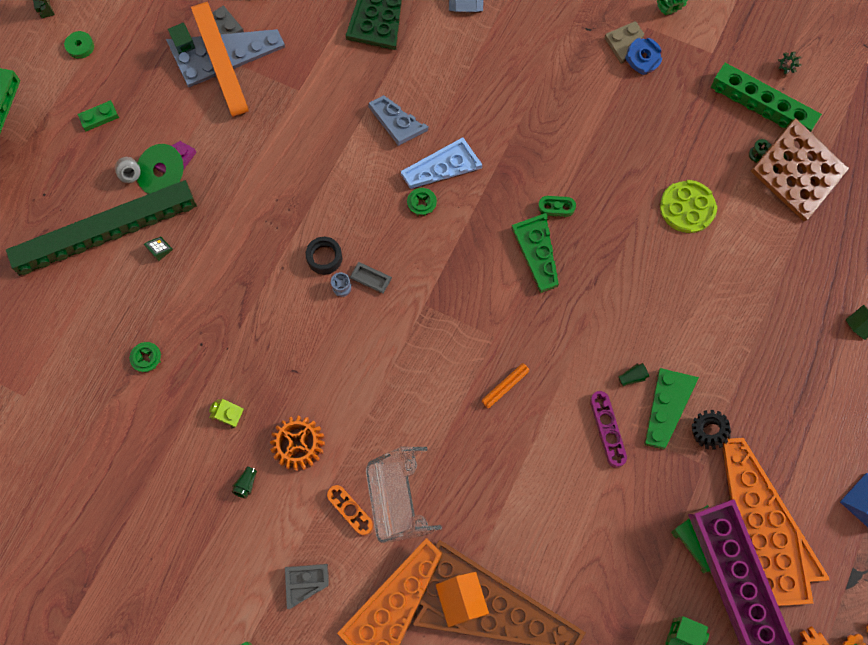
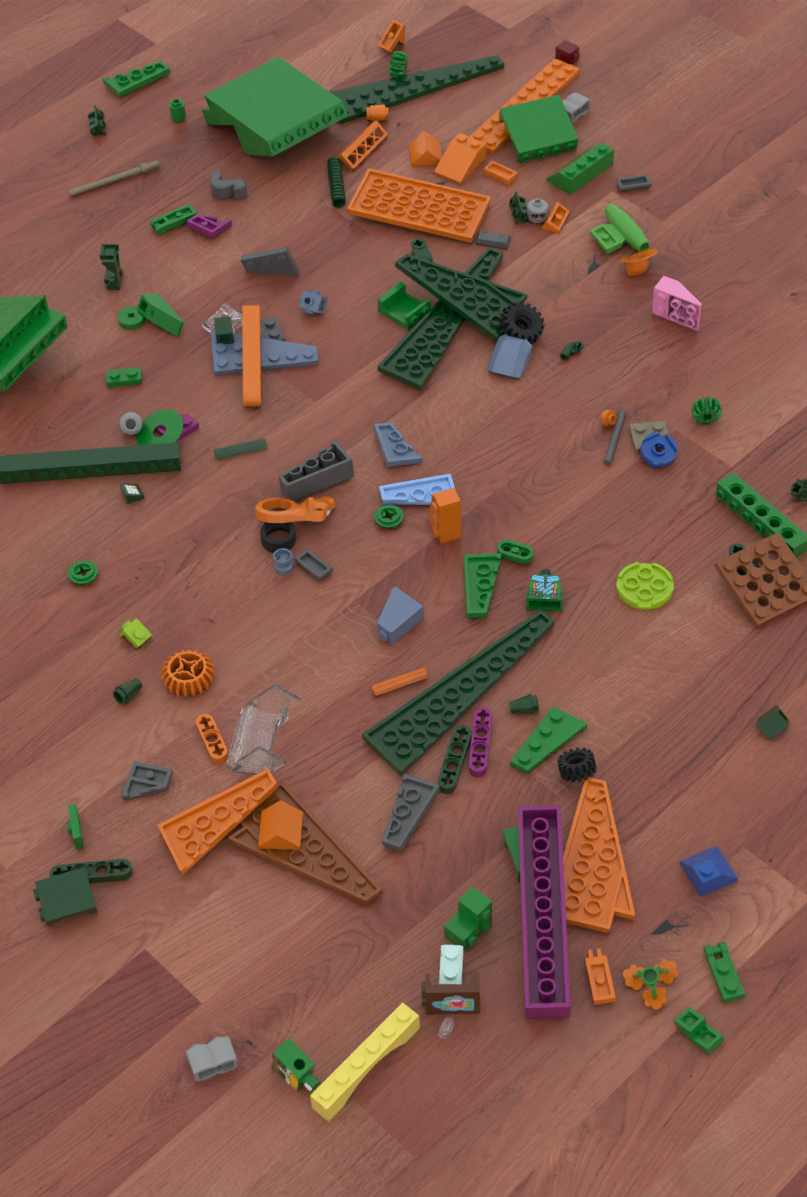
camera: 20 degrees right, 20 degrees down
none -> green slope [137,294,184,337]
none -> clear plate [201,303,242,333]
none -> clear green axle [214,438,267,459]
none -> orange animal [255,496,336,523]
none -> dark grey wedge [279,440,354,501]
none -> dark green wing [362,610,554,776]
none -> sand blue slope [377,586,424,645]
none -> dark grey wing [382,774,441,852]
none -> orange wedge [428,488,461,544]
none -> dark green beam [438,725,472,794]
none -> torso [526,569,563,612]
none -> orange plate [600,409,617,427]
none -> dark grey bar [604,409,626,465]

